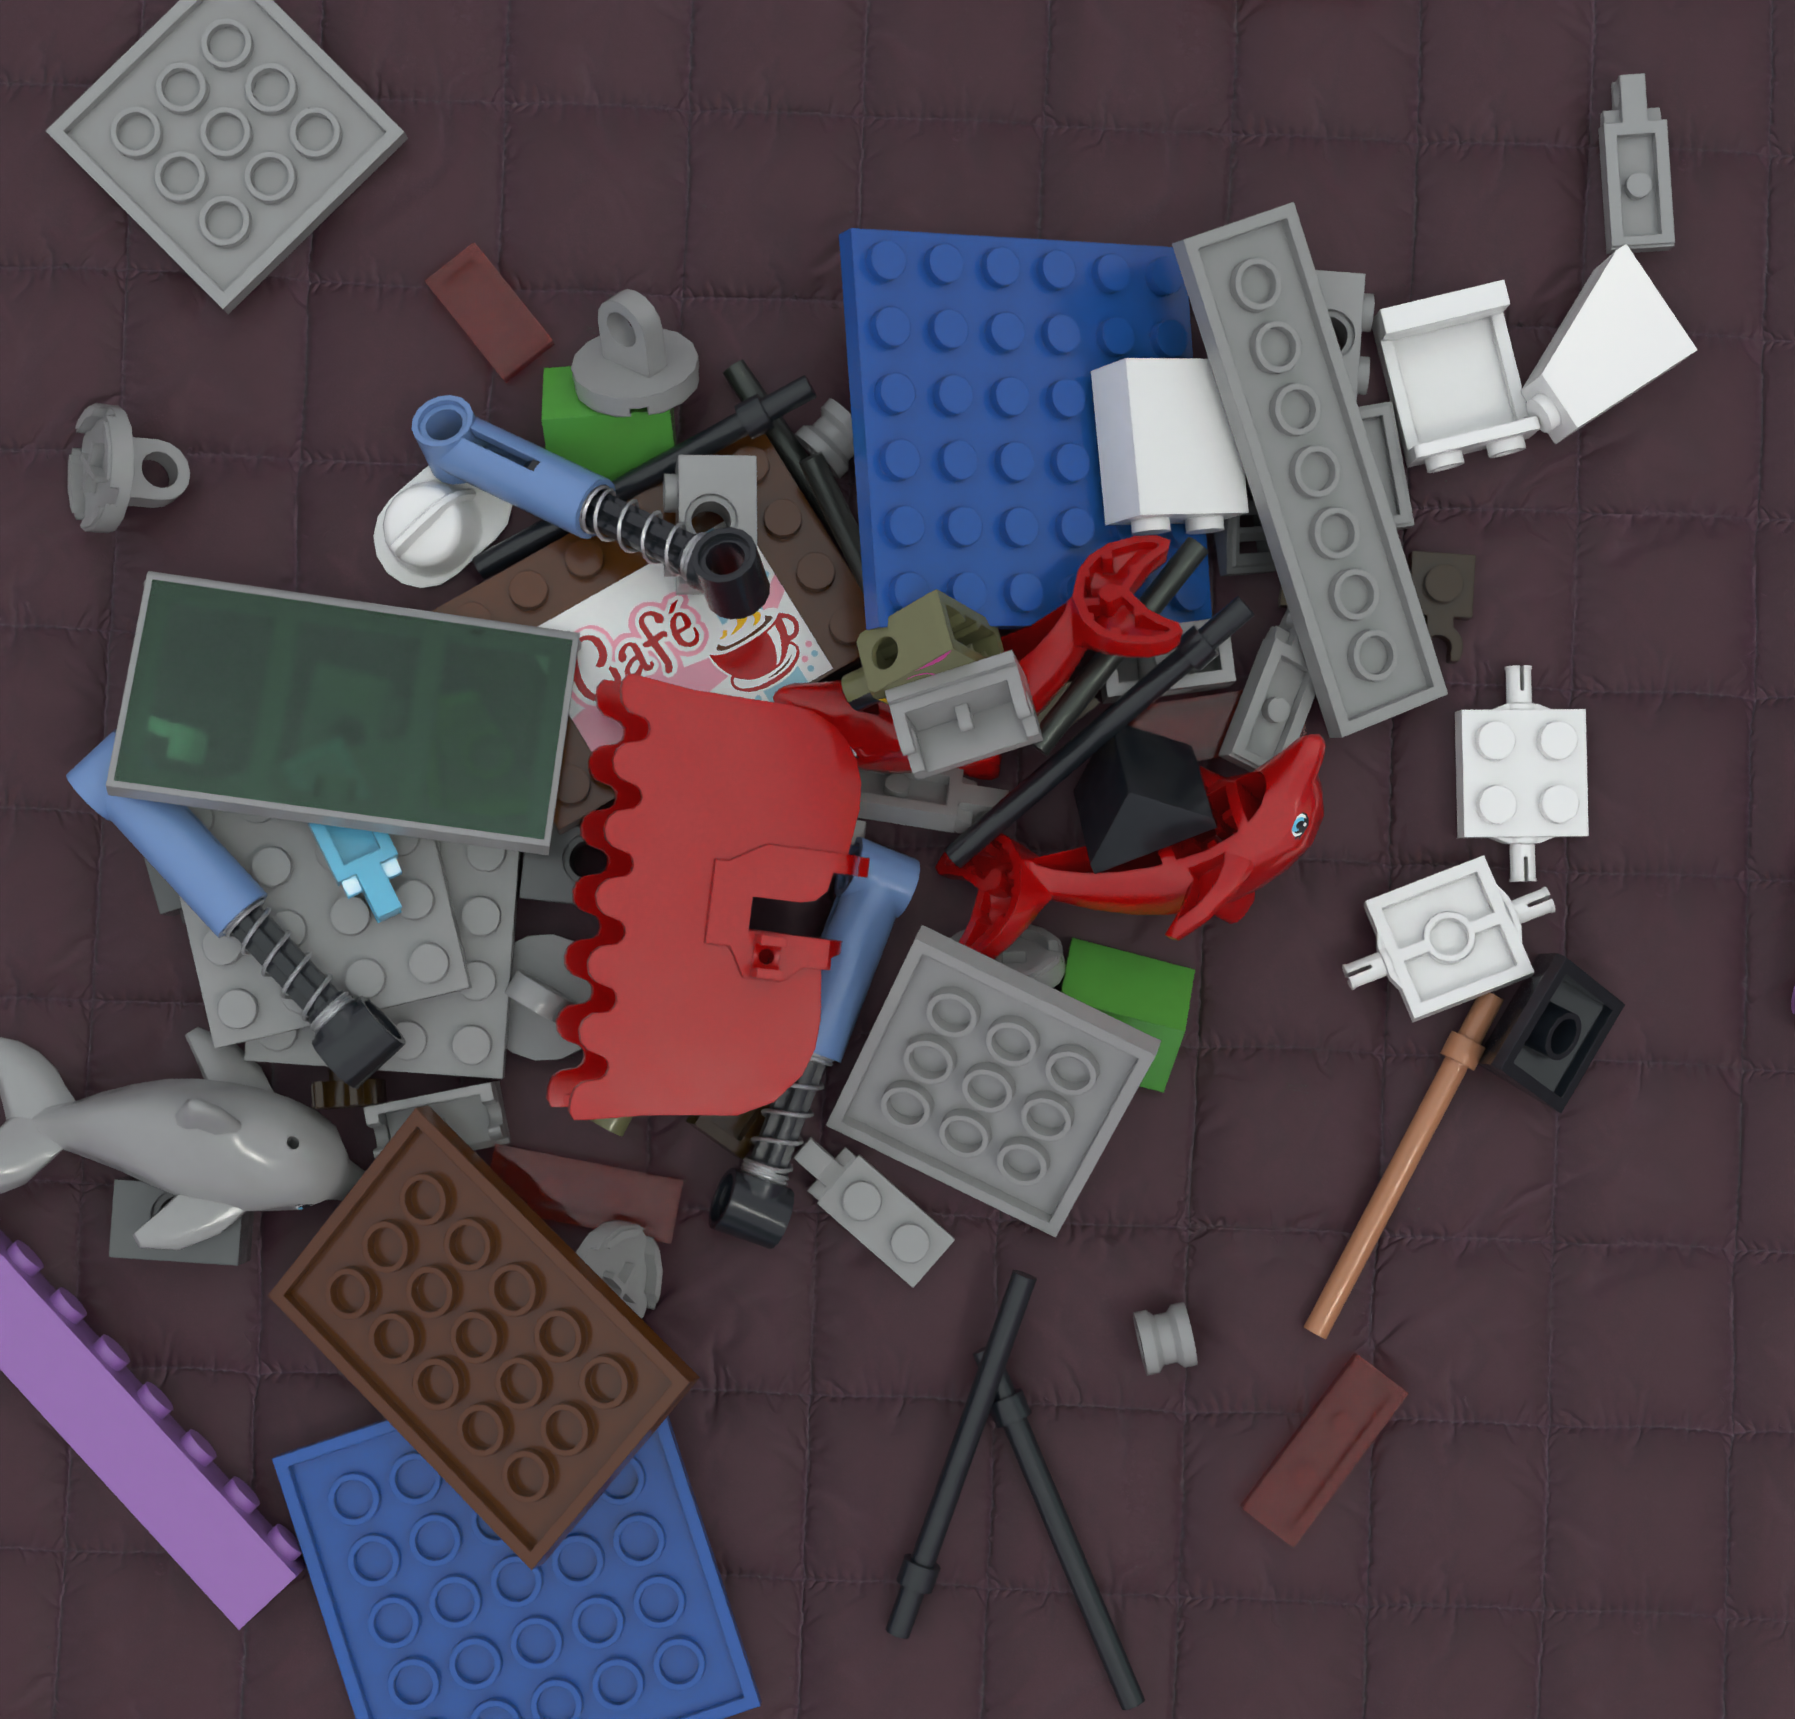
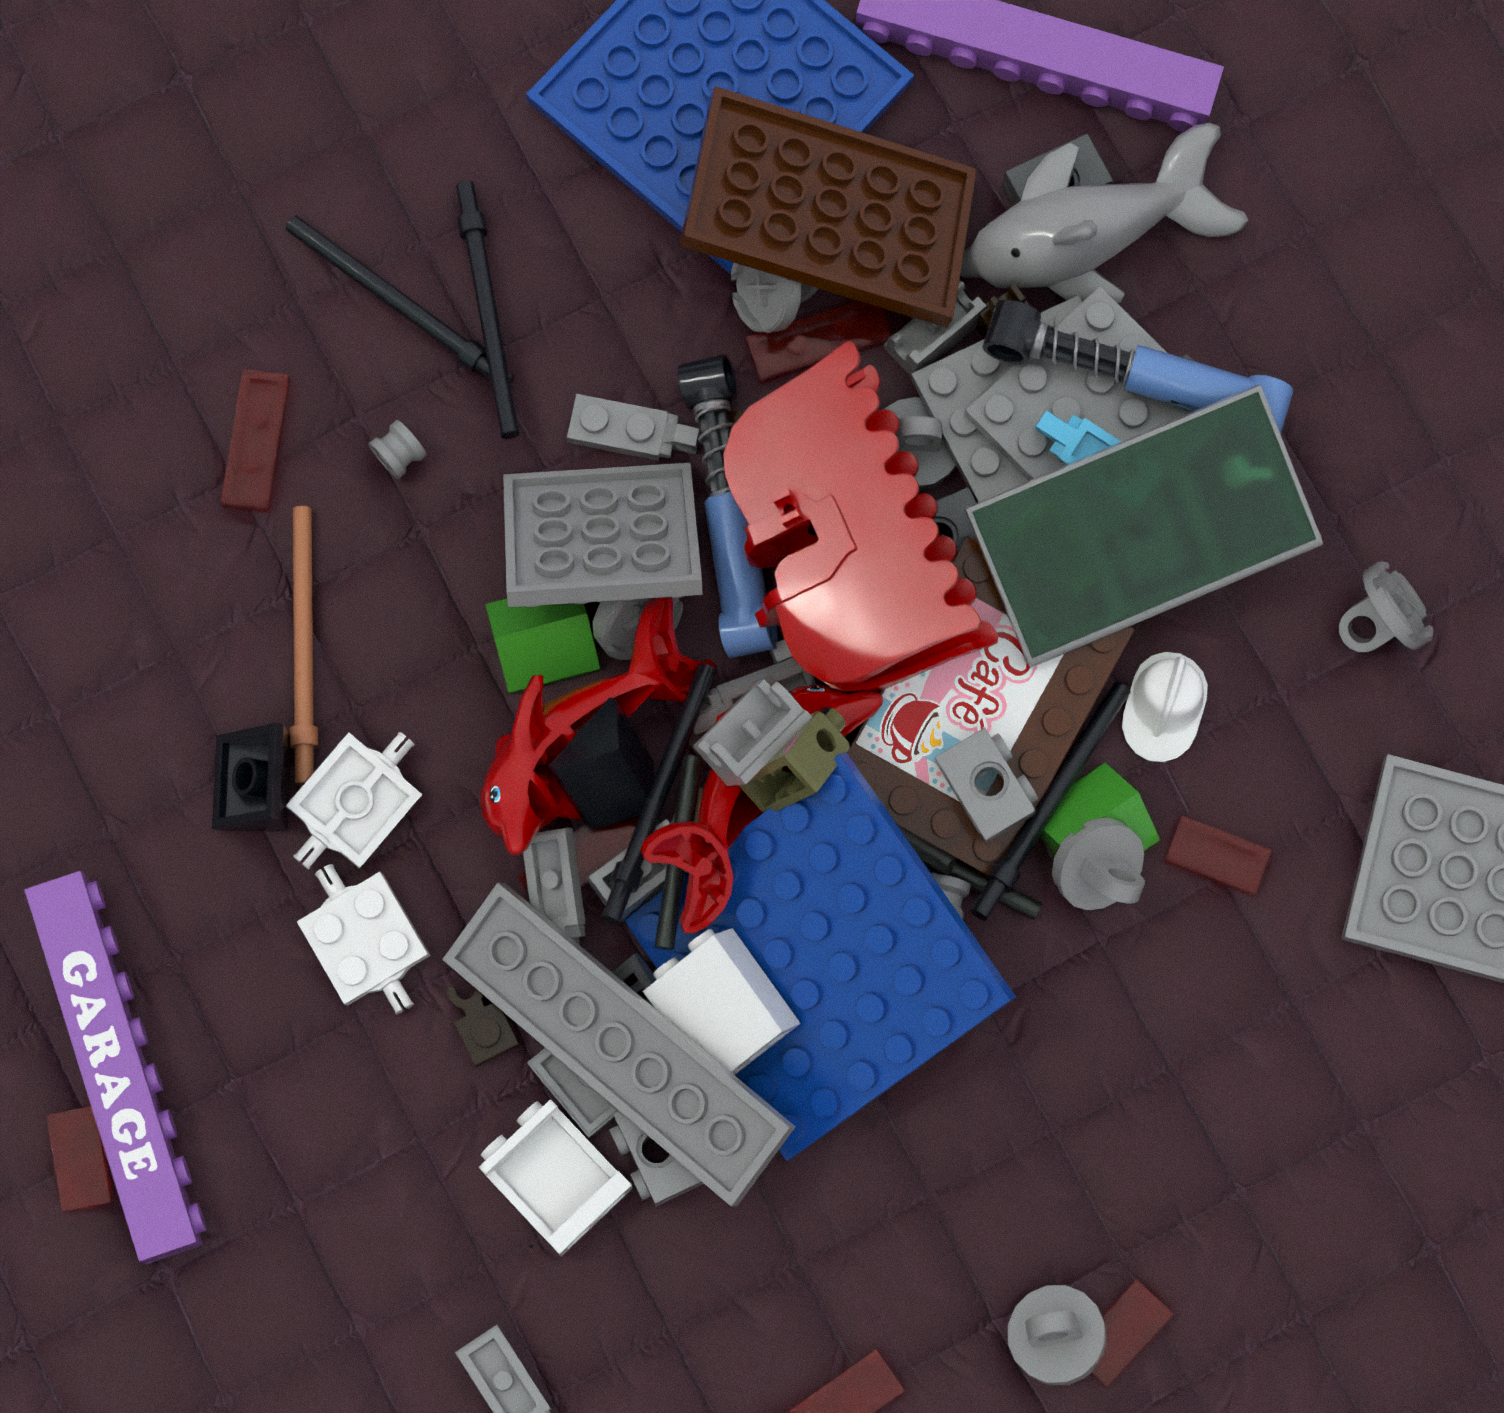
camera: 150 degrees right, 10 degrees down
piece [411,395,770,620] -> none
white slope [1520,244,1697,445] -> none

